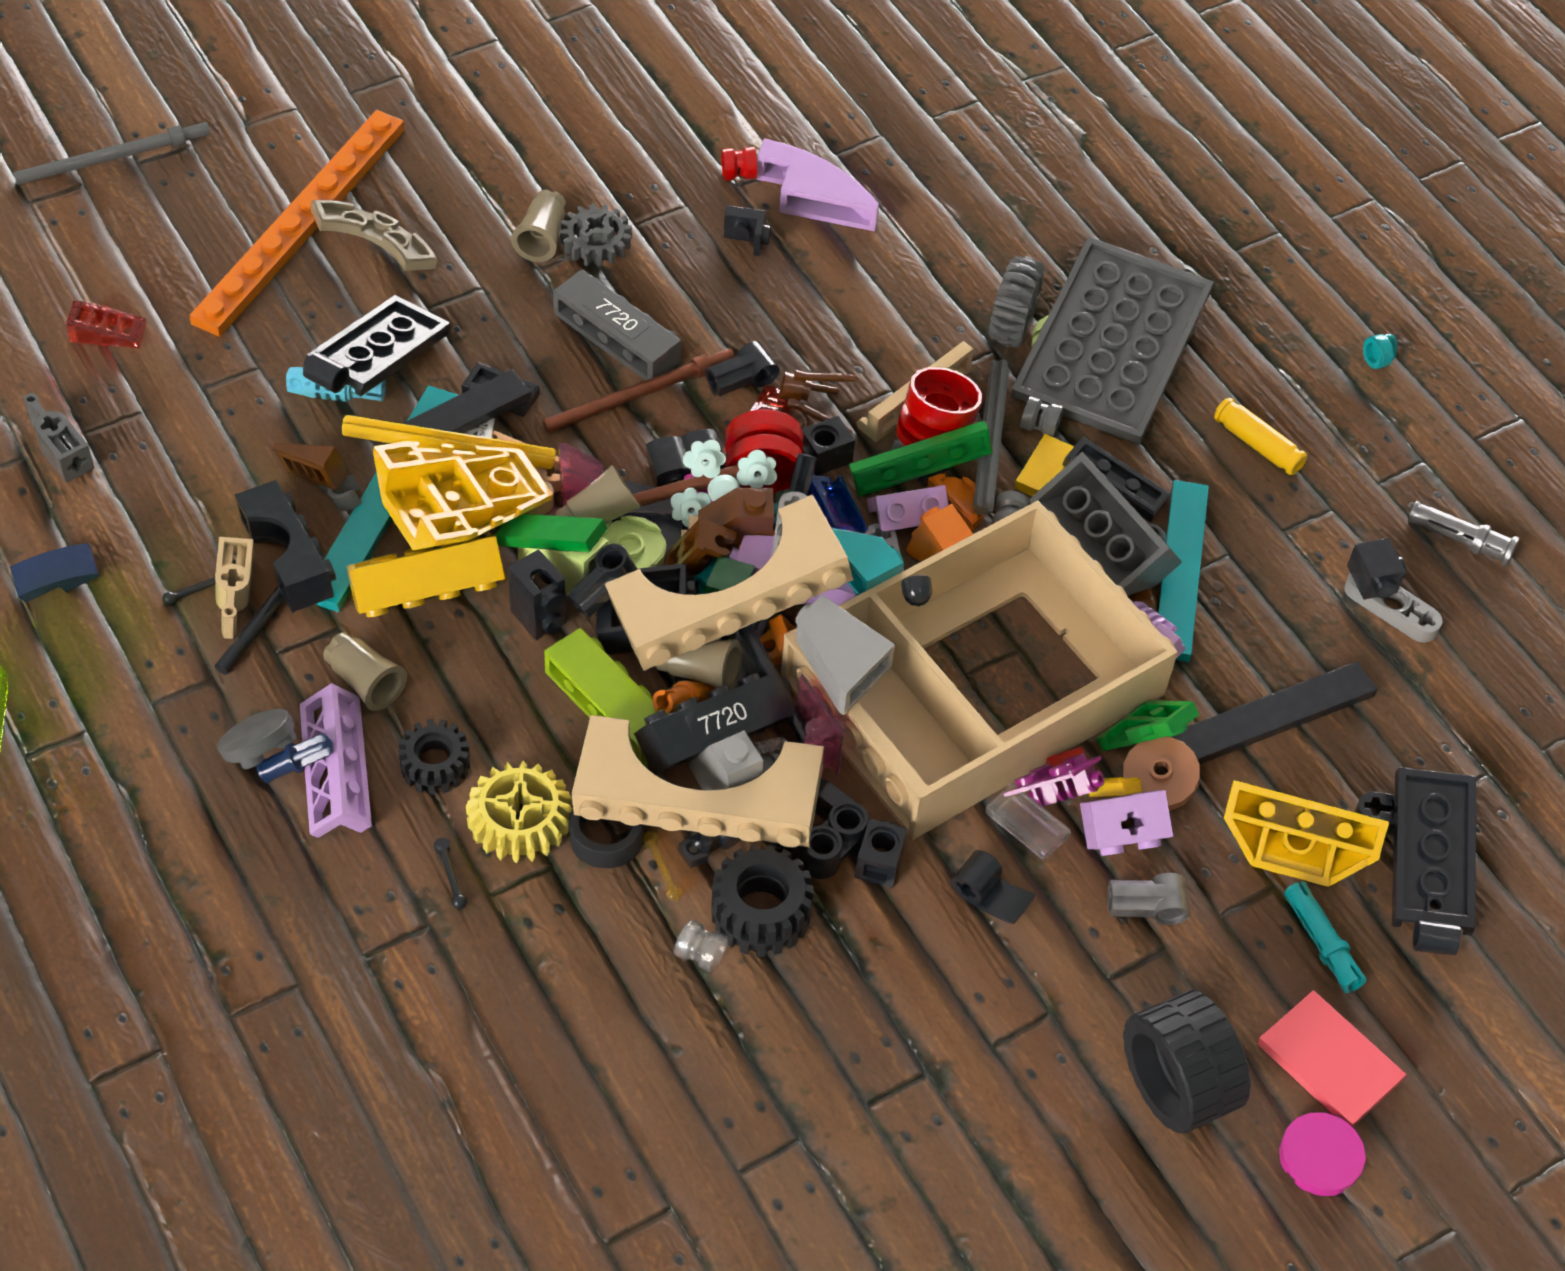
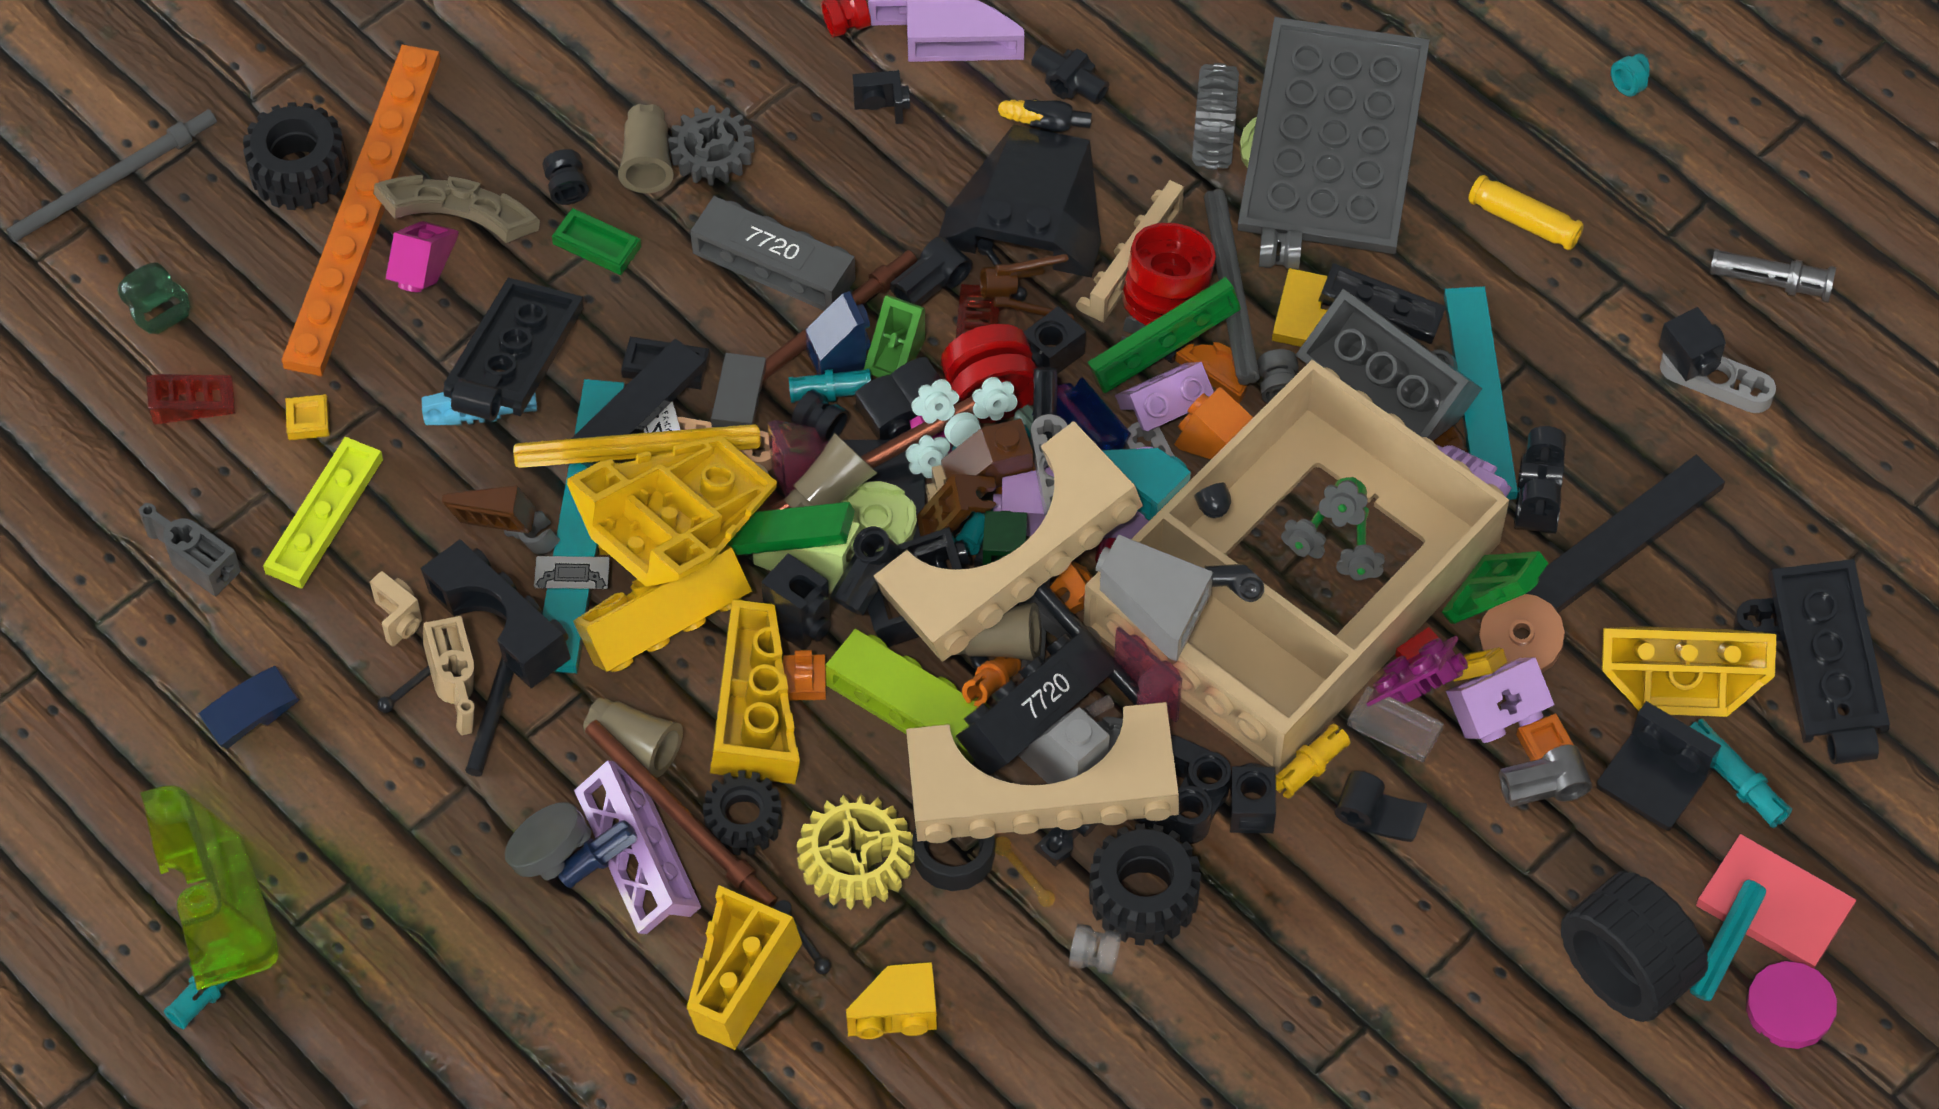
camera: 10 degrees left, 5 degrees up
none -> clear green piece [117,262,191,335]
none -> black tyre [243,102,348,210]
none -> neon yellow plate [263,437,383,589]
none -> yellow tile [285,394,330,440]
none -> tan bracket [370,571,422,647]
none -> dark pink slope [386,221,459,292]
none -> sticker [534,556,609,589]
none -> black wheel [542,149,589,205]
none -> green tile [552,208,642,275]
none -> copper bar [584,720,778,907]
none -> yellow wedge [687,885,802,1050]
none -> yellow wedge [710,599,800,784]
none -> dark grey tile [711,353,766,427]
none -> orange tile [783,650,826,701]
none -> teal pin [788,368,871,403]
none -> black wheel [791,389,849,445]
none -> dark blue slope [805,291,871,375]
none -> yellow slope [846,962,937,1039]
none -> bright green slope [863,295,925,378]
none -> black wedge [939,125,1101,278]
none -> black hinge [977,238,1027,301]
none -> black piece [998,98,1092,132]
none -> black axle [1031,44,1110,104]
none -> black arm [1204,564,1264,602]
none -> yellow pin [1275,724,1351,799]
none -> dark grey plant [1281,477,1385,580]
none -> black piece [1514,426,1566,534]
none -> orange tile [1516,713,1574,761]
none -> black bracket [1596,701,1721,831]
none -> teal axle [1690,880,1766,1002]

